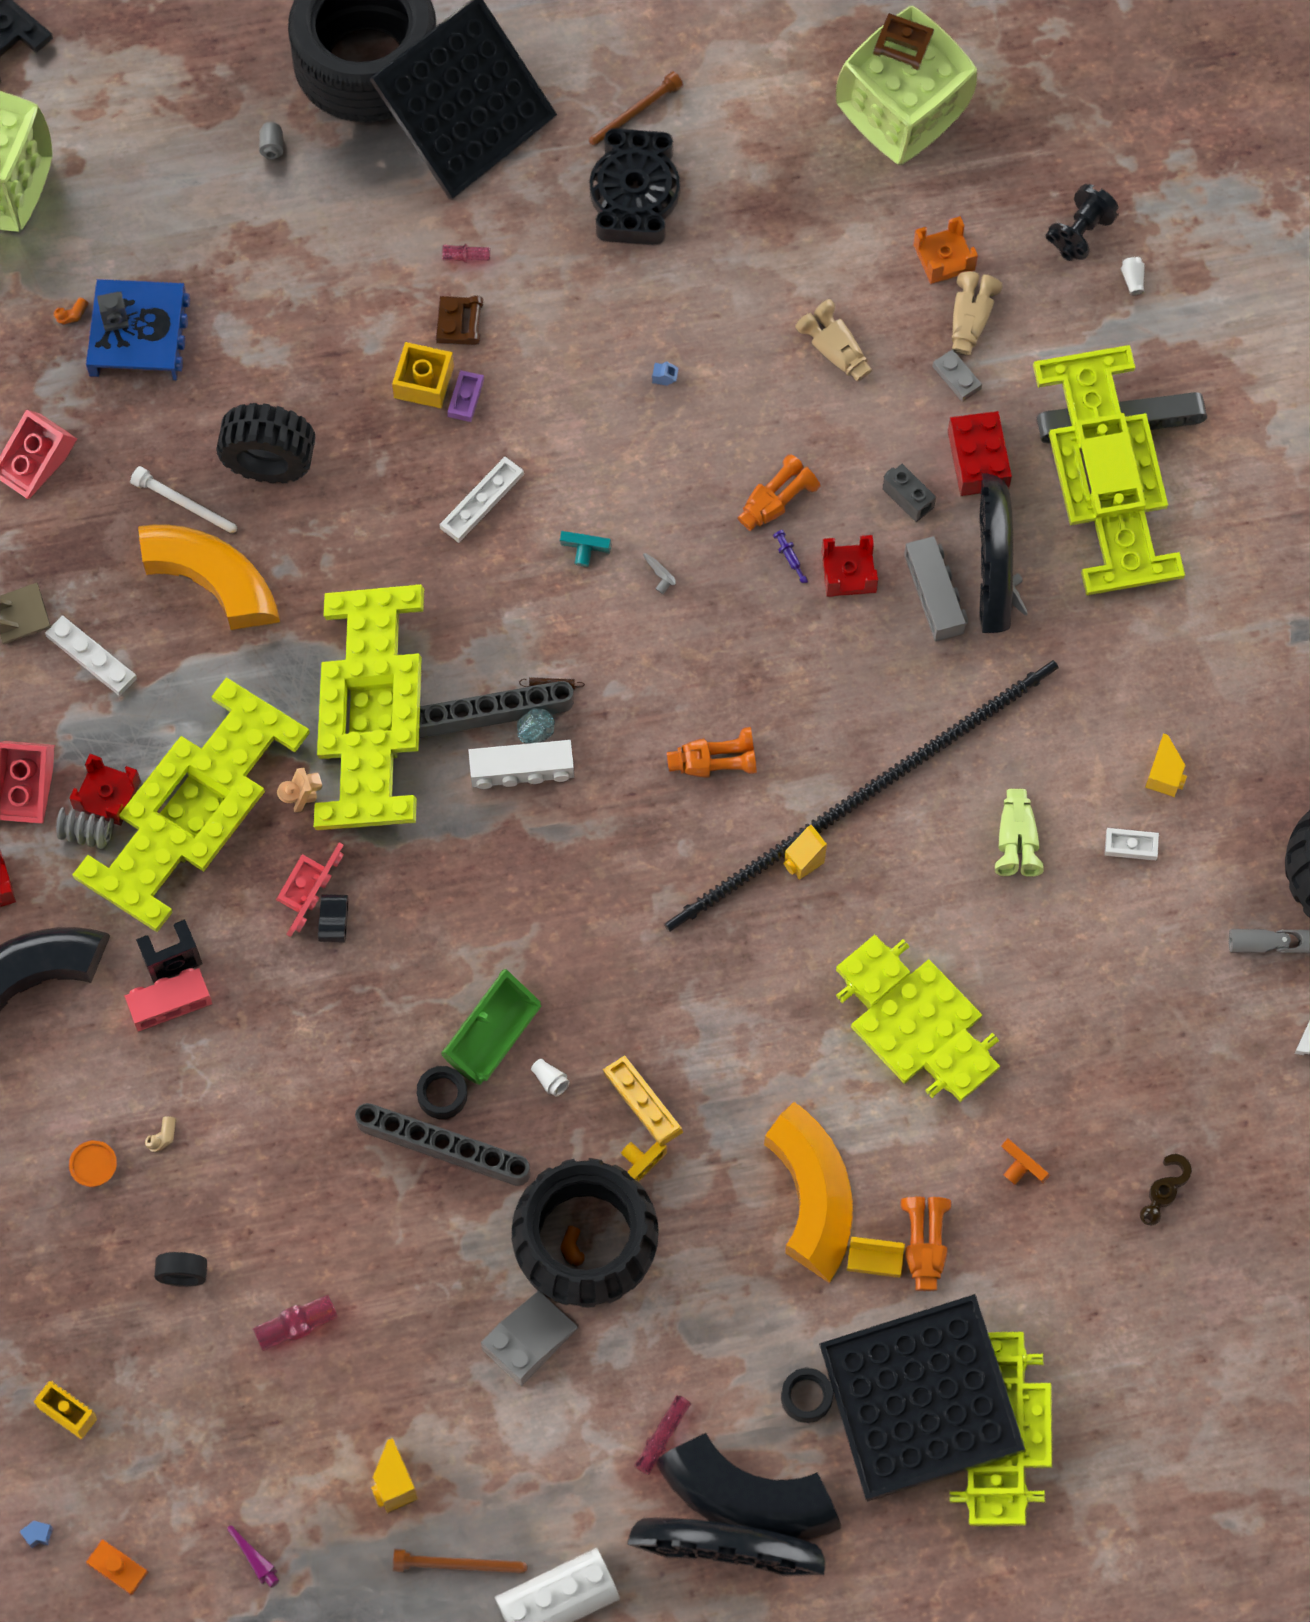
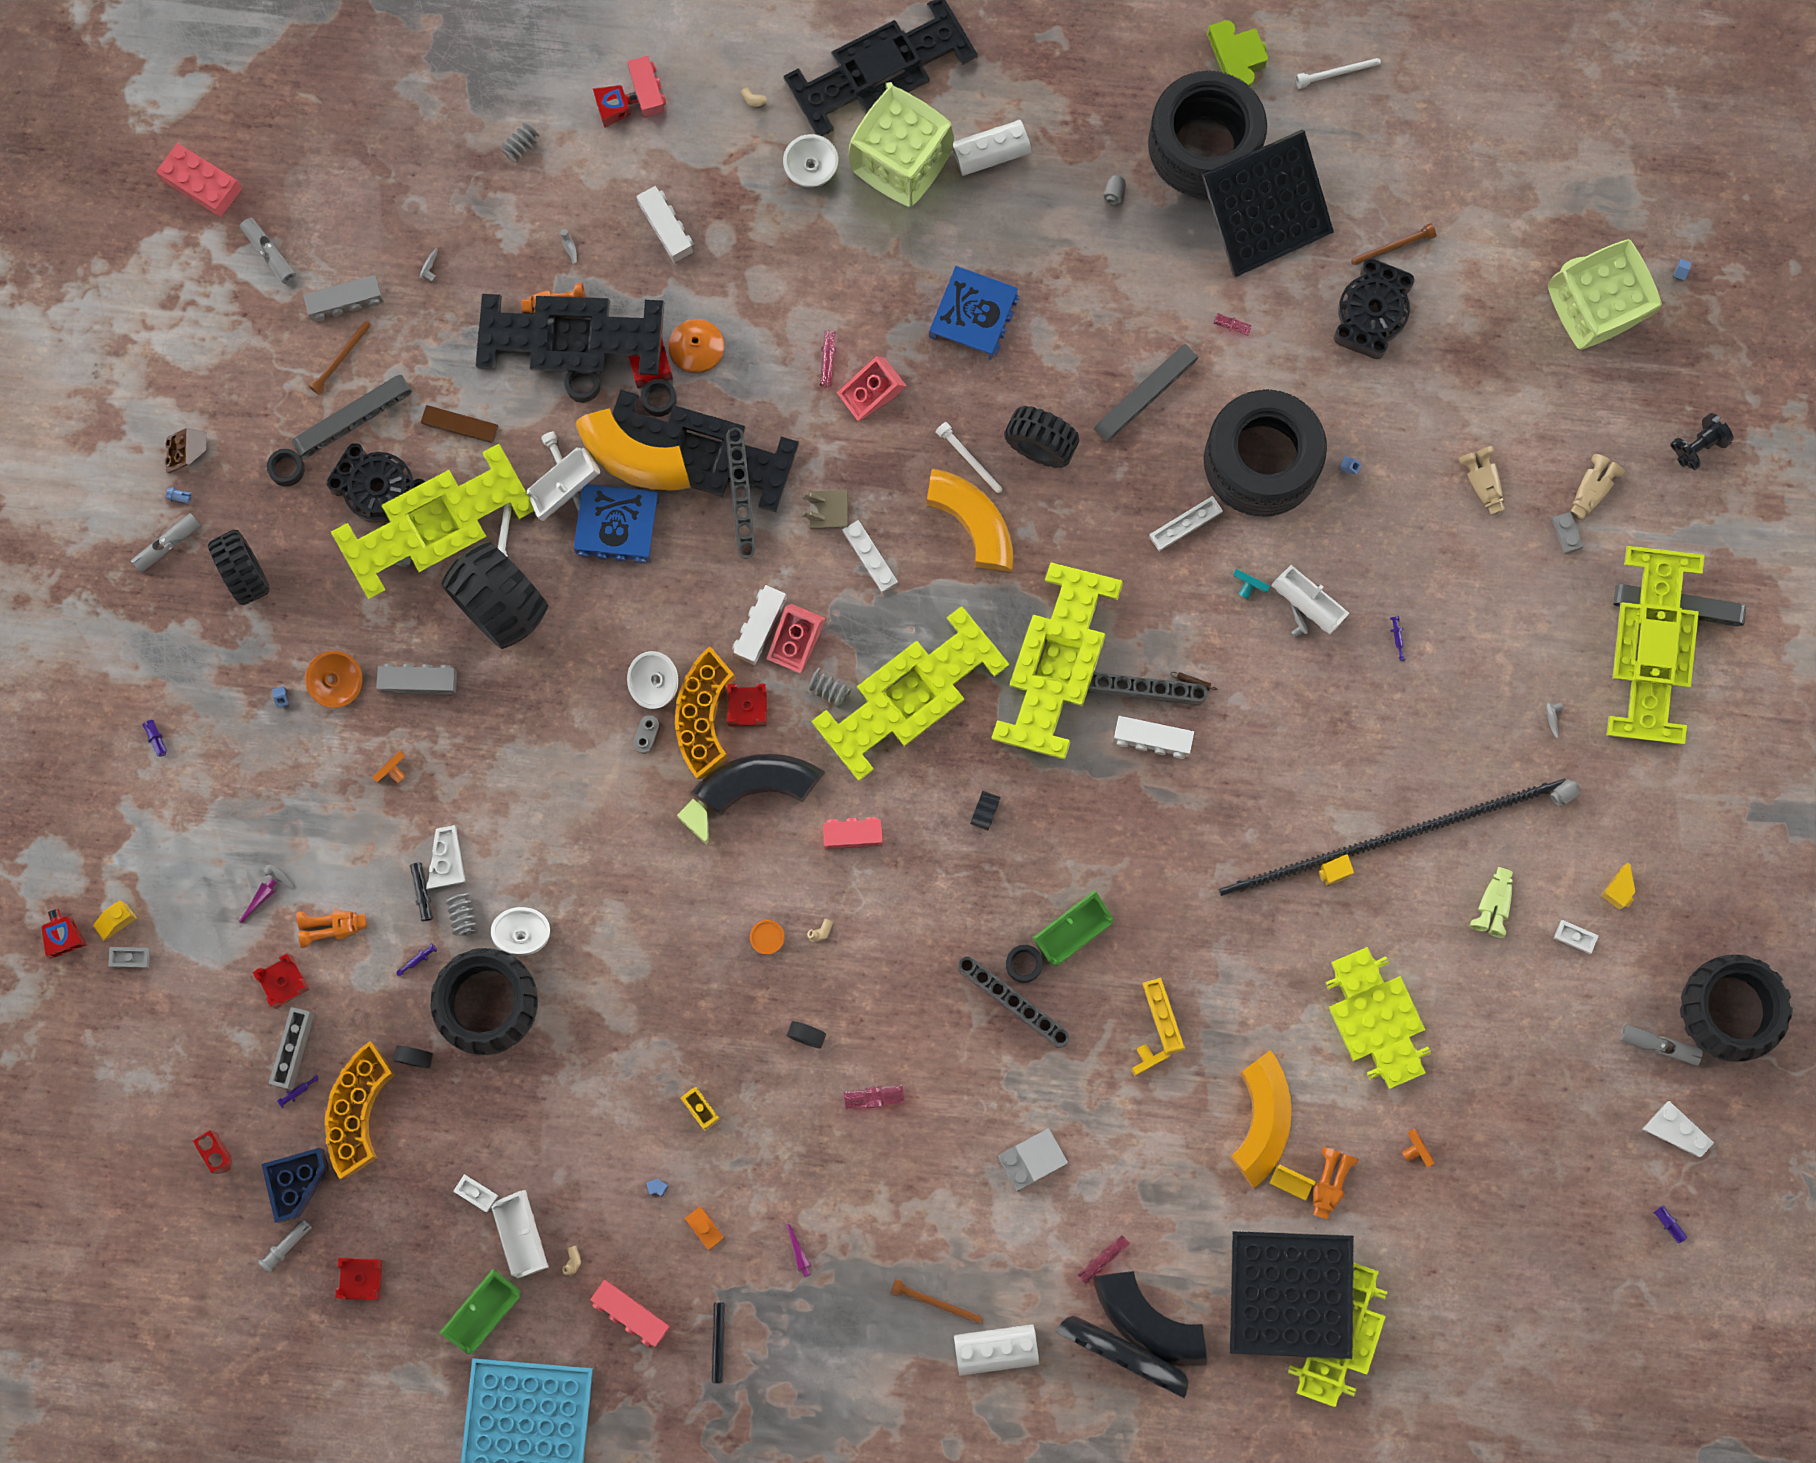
camera: 20 degrees right, 10 degrees up
orange arm [54,297,89,325] -> none
red panel [69,754,141,826] -> none
dark grey brick [97,291,129,332] -> none
black panel [136,919,202,983] -> none
coral bracket [276,842,344,937] -> none
light nougat hips [277,768,322,812] -> none
yellow slope [371,1438,418,1513] -> none
yellow brick [392,342,454,408] -> none
reddish brown plate [436,295,484,345] -> none
medium lavender plate [447,370,484,422] -> none
black tyre [511,1158,659,1308] -> none
clear light blue head [517,708,555,744] -> none
white cone [531,1059,570,1097] -> none
orange arm [560,1226,585,1266] -> none
orange piece [667,727,757,778] -> none
orange piece [737,454,821,531] -> none
black tyre [781,1368,833,1423] -> none
red panel [821,535,878,597] -> none
reddish brown plate [873,13,934,71] -> none
dark grey brick [883,464,936,522] -> none
light grey brick [904,536,968,641] -> none
orange panel [913,216,978,284] -> none
red brick [948,411,1012,496] -> none
black brick [979,473,1013,633] -> none
white cone [1121,257,1145,295] -> none
dark brown piece [1140,1154,1192,1226] -> none
none -> white container [952,119,1032,176]
none -> dark grey beam [1094,344,1198,443]
none -> black tyre [1204,389,1327,517]
none -> white container [1271,565,1349,635]
none -> light grey brick [1550,779,1580,807]
none -> medium blue piece [1673,259,1691,281]

